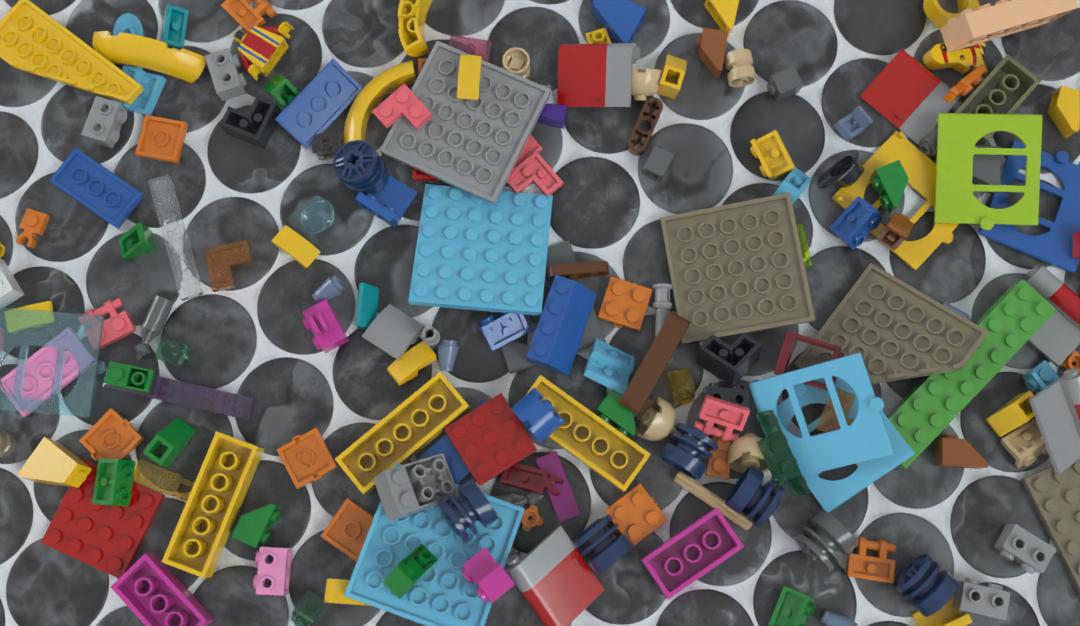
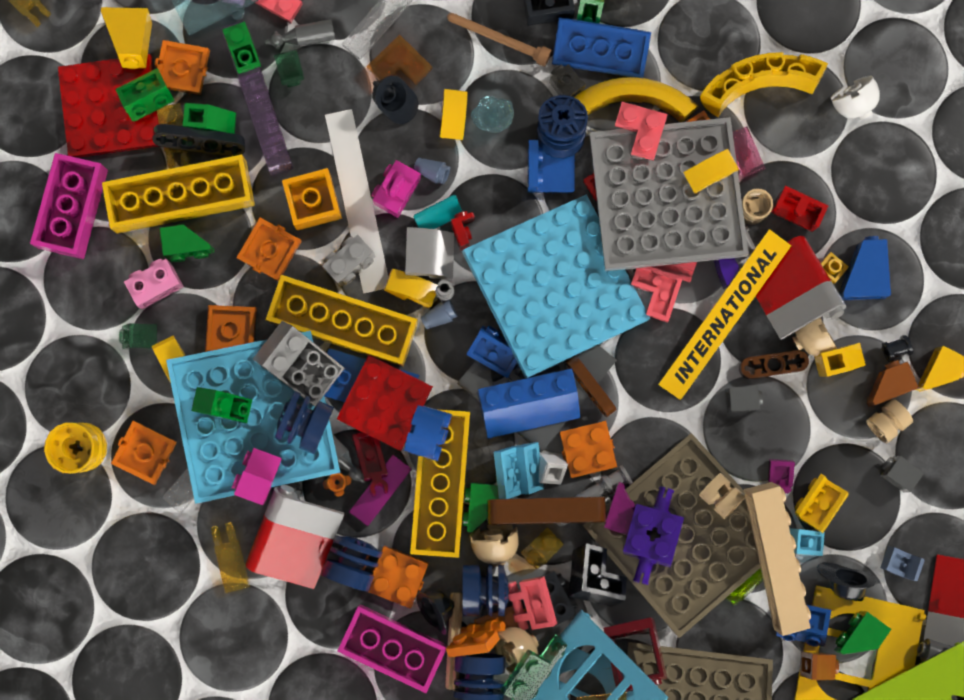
camera: 55 degrees right, 5 degrees up
none -> black beam [152,124,246,157]
none -> light orange brick [282,168,342,231]
none -> light grey brick [322,235,375,288]
none -> white sticker [325,109,388,294]
none -> black piece [372,75,419,124]
none -> black piece [416,590,455,635]
none -> orange plate [446,620,506,657]
none -> medium nougat piece [447,13,552,67]
none -> red bracket [451,211,475,250]
none -> white slope [539,454,568,485]
none -> magenta slope [604,482,635,535]
none -> dark purple brick [623,486,684,585]
none -> yellow sticker [658,229,791,400]
none -> tan wheel [699,473,745,519]
none -> tan brick [744,482,811,636]
none -> magenta slope [768,459,795,494]
none -> red window [770,185,828,232]
none -> black bush [882,335,913,362]

